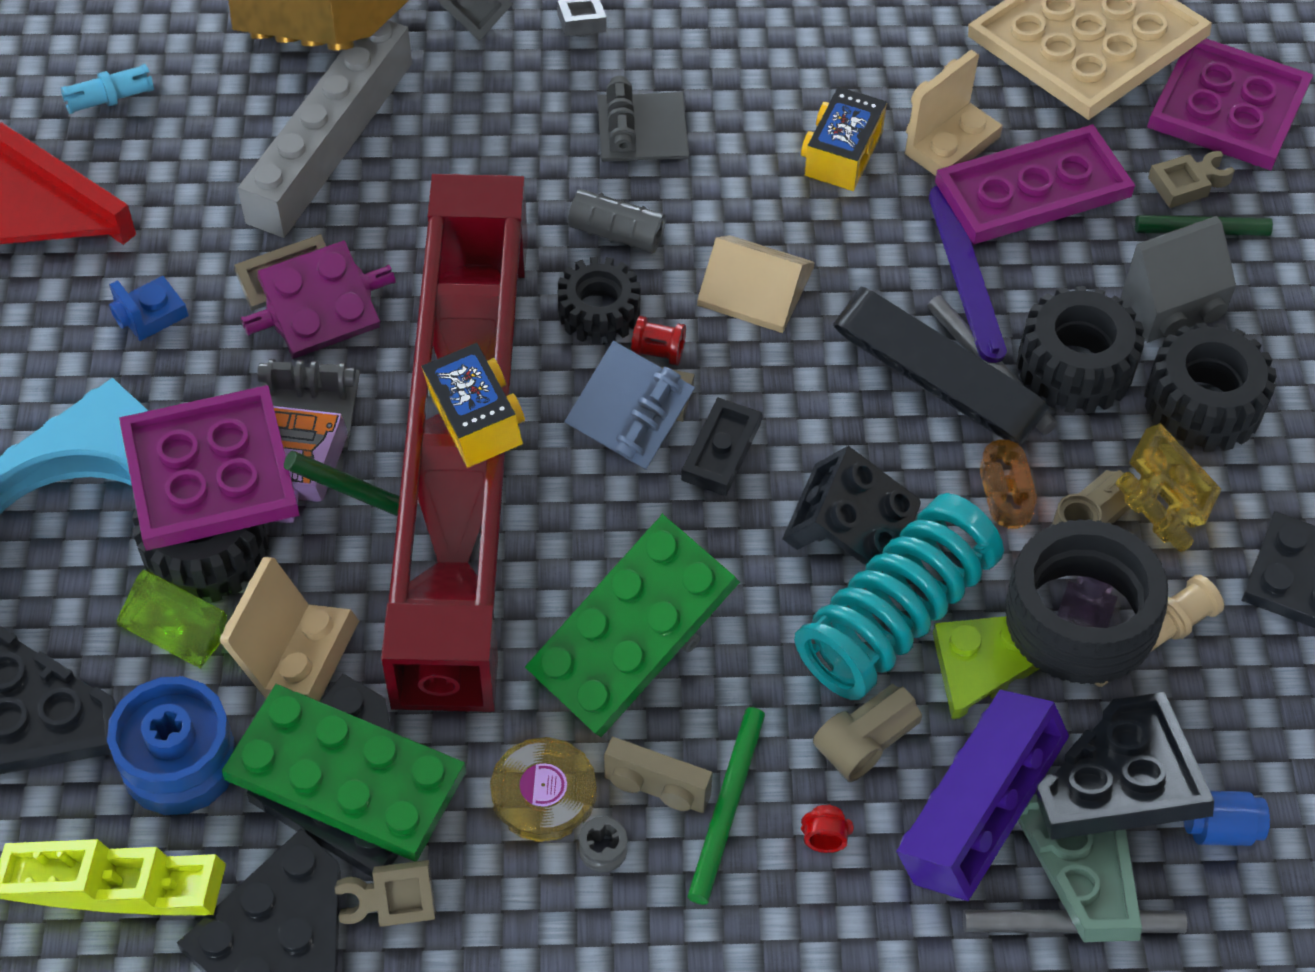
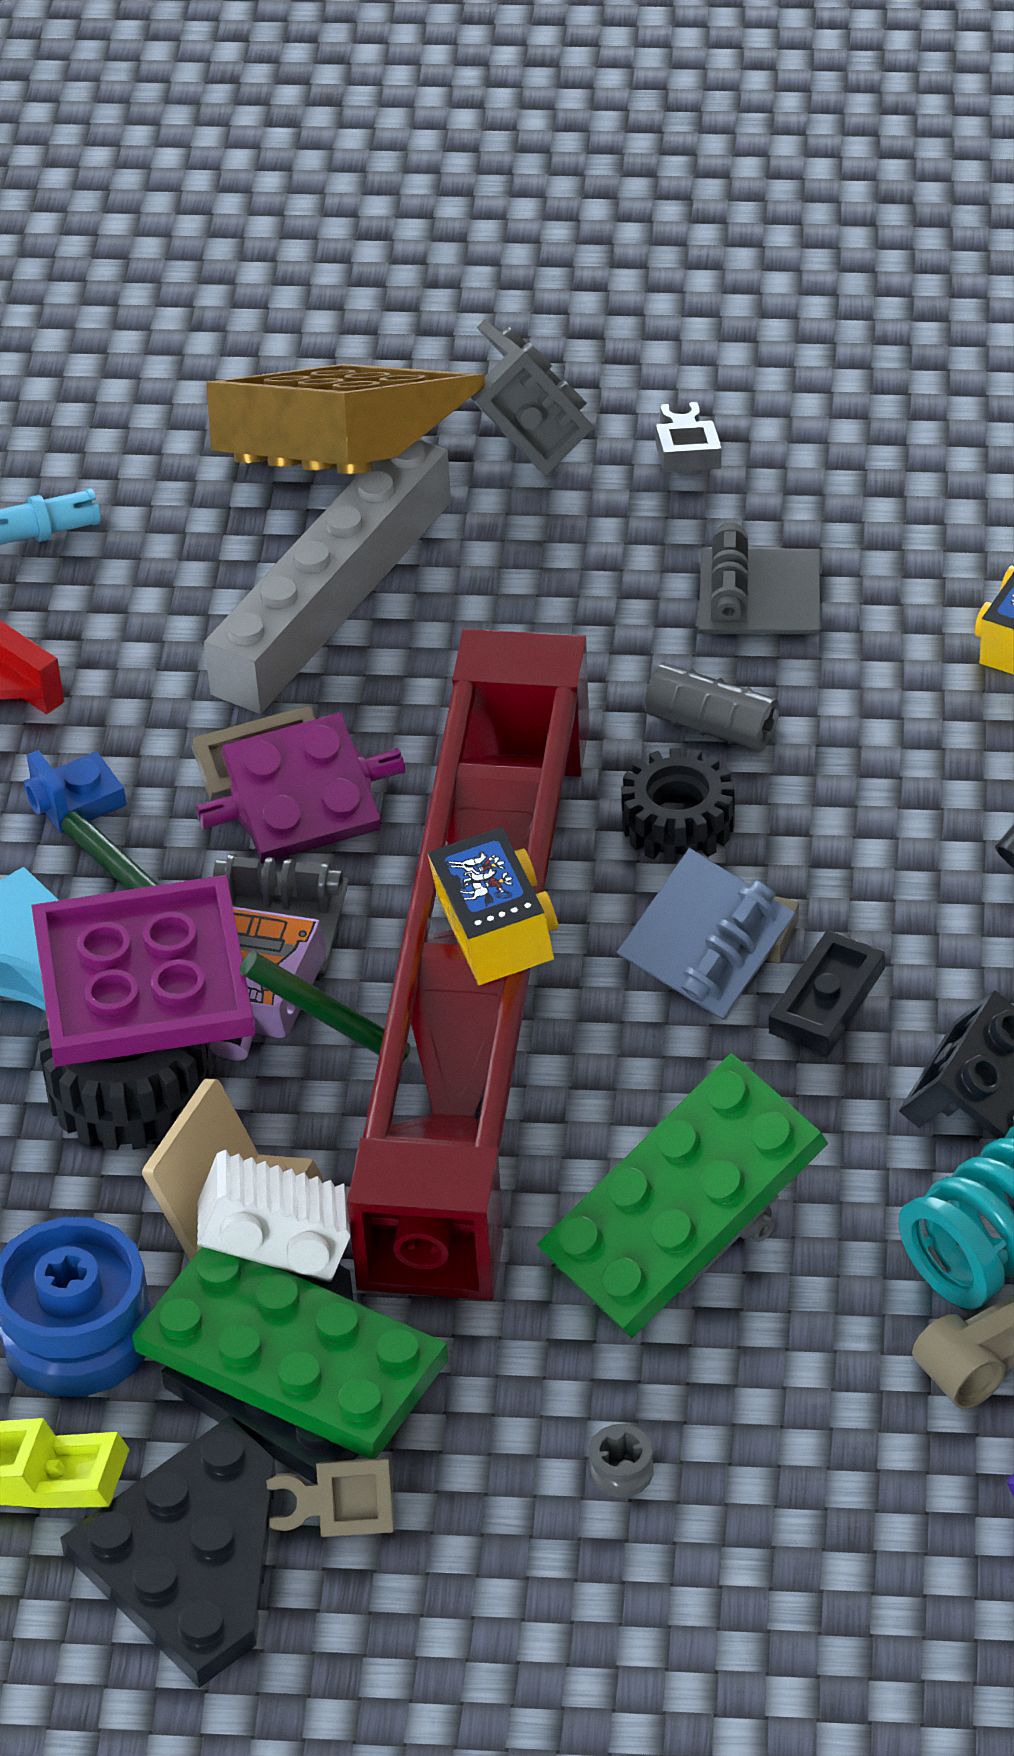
camera: 10 degrees right, 10 degrees down
clear neon green slope [116,569,228,669] -> none
clear yellow tile [490,737,597,842] -> none
dark tan plate [604,736,713,814] -> none
red bush [631,316,686,366] -> none
green bar [687,707,765,905] -> none
tan slope [697,235,815,333] -> none
red plate [801,805,854,853] -> none
none -> dark green bar [61,811,159,890]
none -> white brick [197,1150,350,1282]

